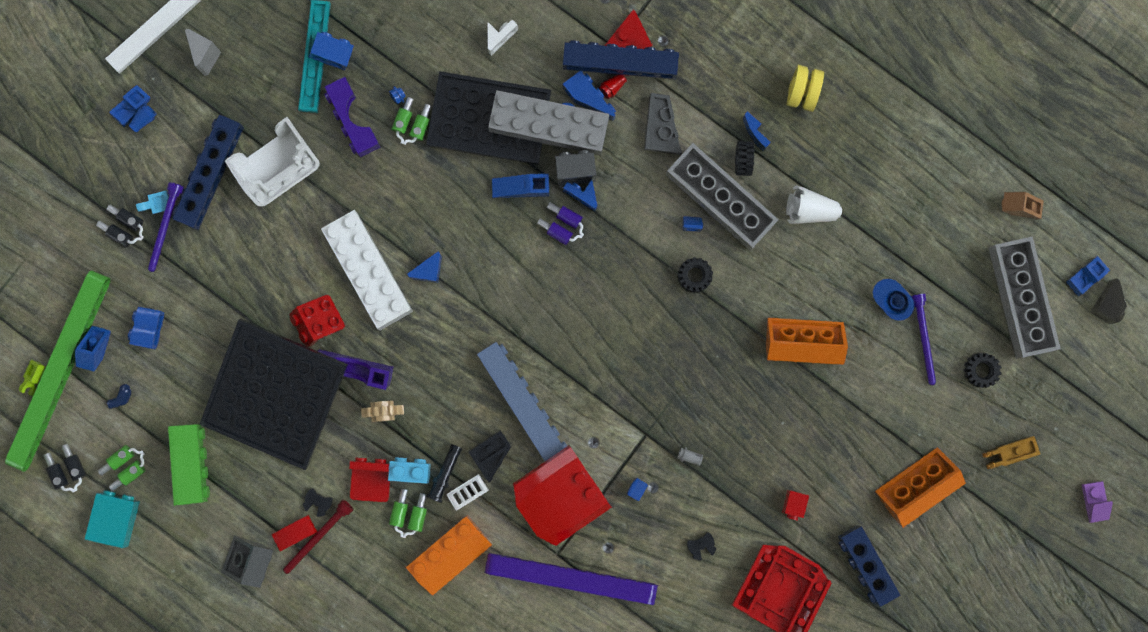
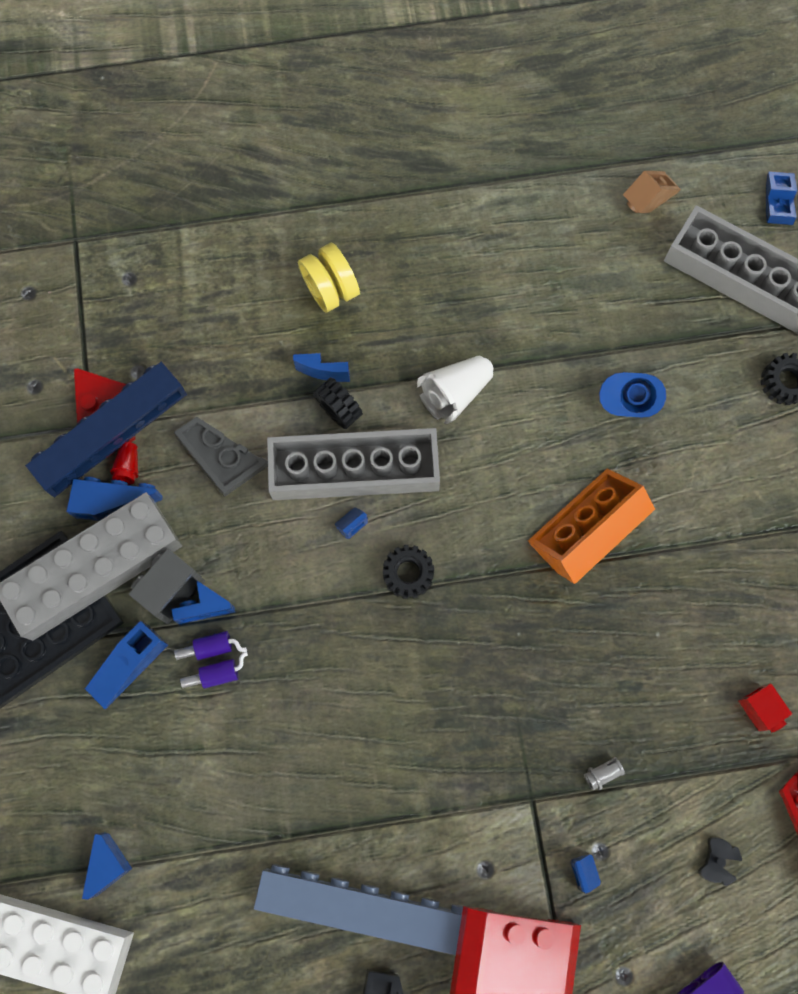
camera: 40 degrees left, 10 degrees down
dark purple piece [911,294,936,385] -> none

